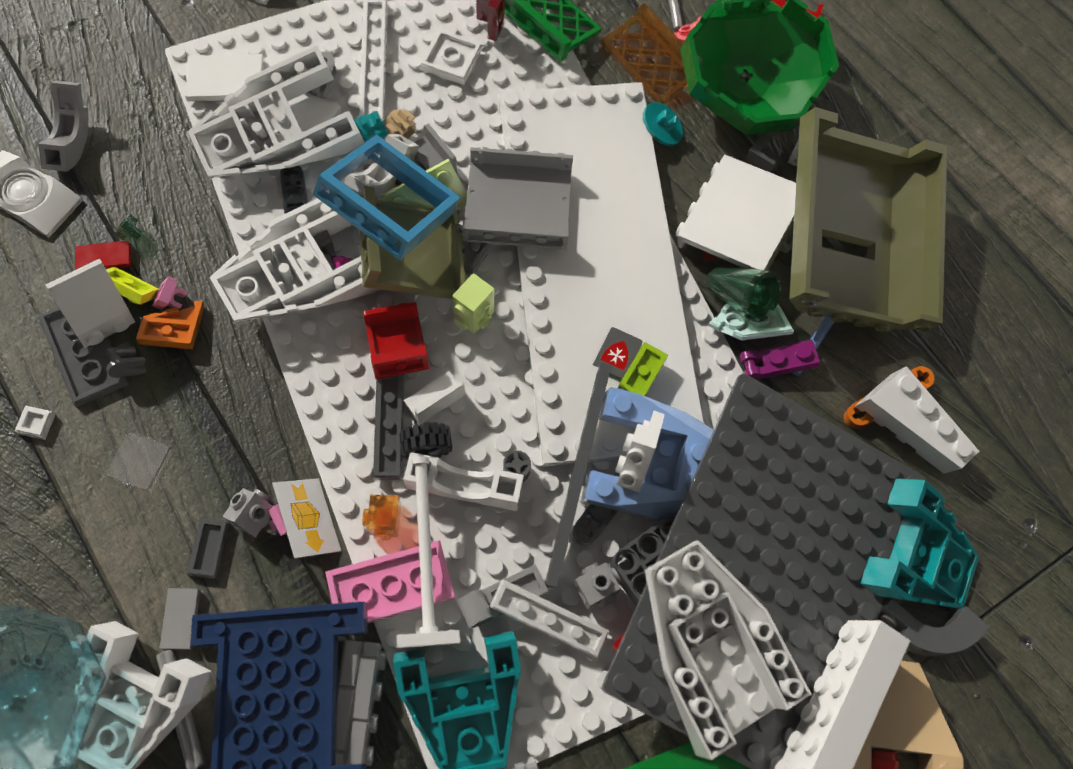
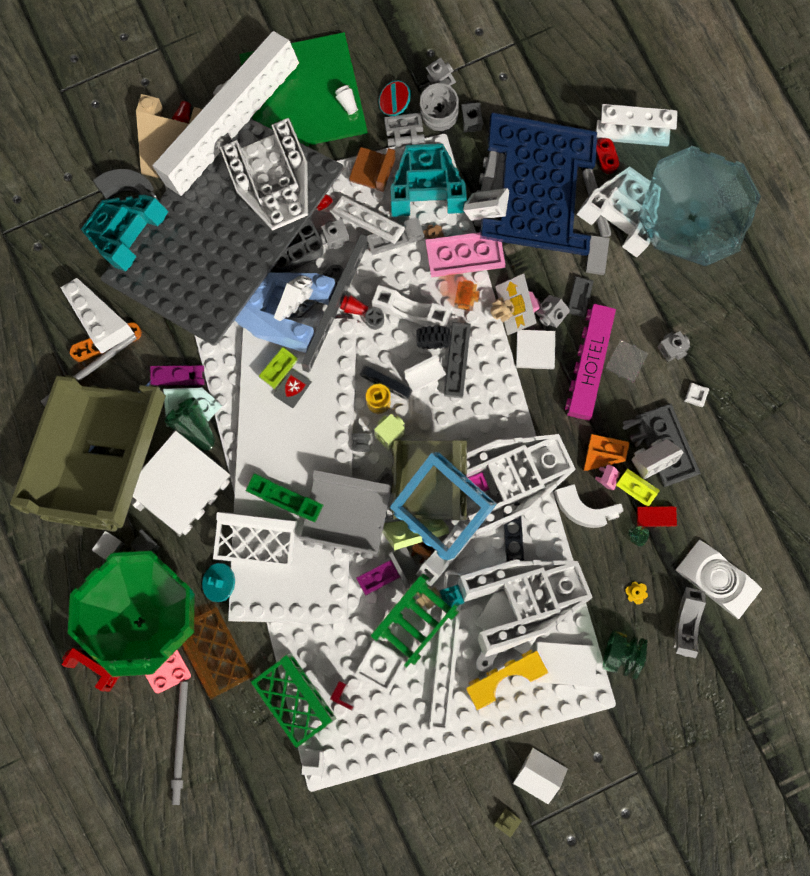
camera: 165 degrees left, 10 degrees up
red panel [363,302,429,380] -> none
white tile [396,457,461,648] -> none
none -> light grey bar [41,334,137,406]
none -> white fence [213,512,298,568]
none -> green slope [245,474,324,523]
none -> red cone [340,295,369,317]
none -> dark orange bracket [349,147,396,192]
none -> dark grey wheel [351,433,371,452]
none -> magenta plate [356,560,400,596]
none -> black beam [359,366,413,400]
none -> yellow wheel [366,384,391,414]
none -> green fence [371,573,460,668]
none -> medium nougat plant [423,225,444,240]
none -> white tile [463,188,509,221]
none -> yellow arch [466,649,549,710]
none -> tan gear [491,297,514,322]
none -> white tile [516,330,555,369]
none -> white arch [554,484,623,528]
none -> dark pink brick [565,304,616,421]
none -> clear green wheel [602,629,648,679]
none -> yellow plant [625,582,648,605]
none -> light grey brick [658,331,690,363]

